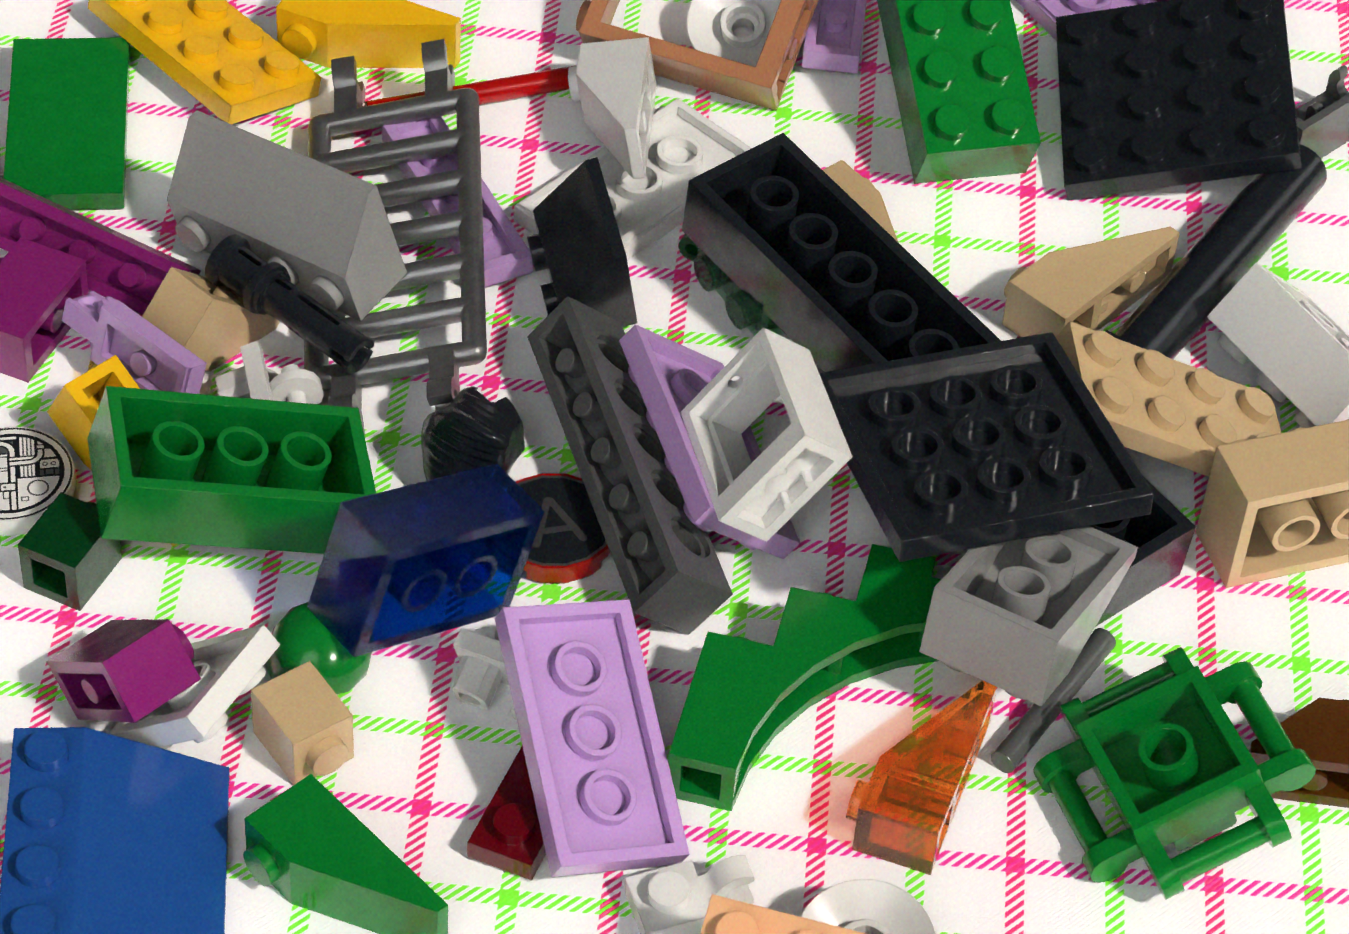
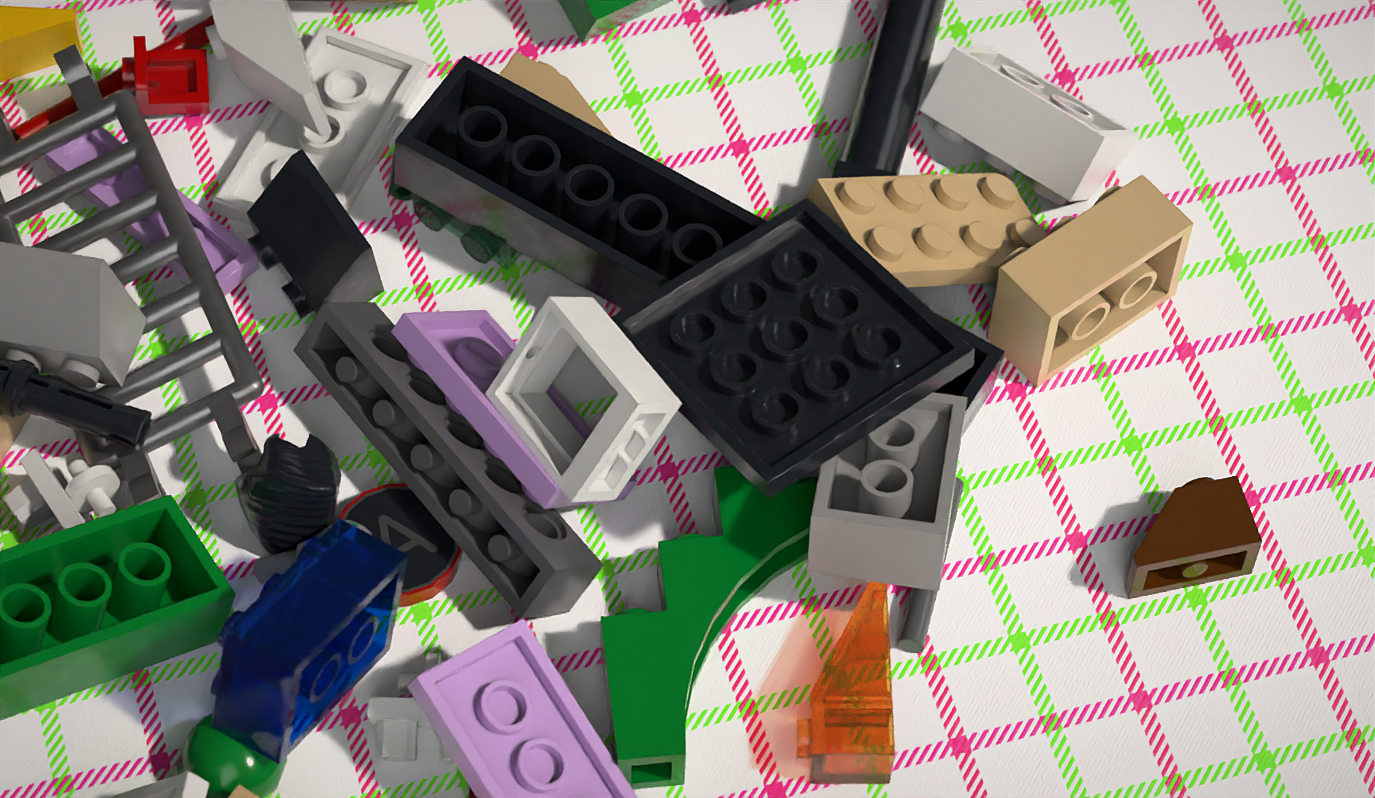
camera: 20 degrees left, 10 degrees up
tan slope [1002,226,1180,337] -> none
green brick [1033,647,1316,900] -> none
none -> red bracket [122,36,210,115]

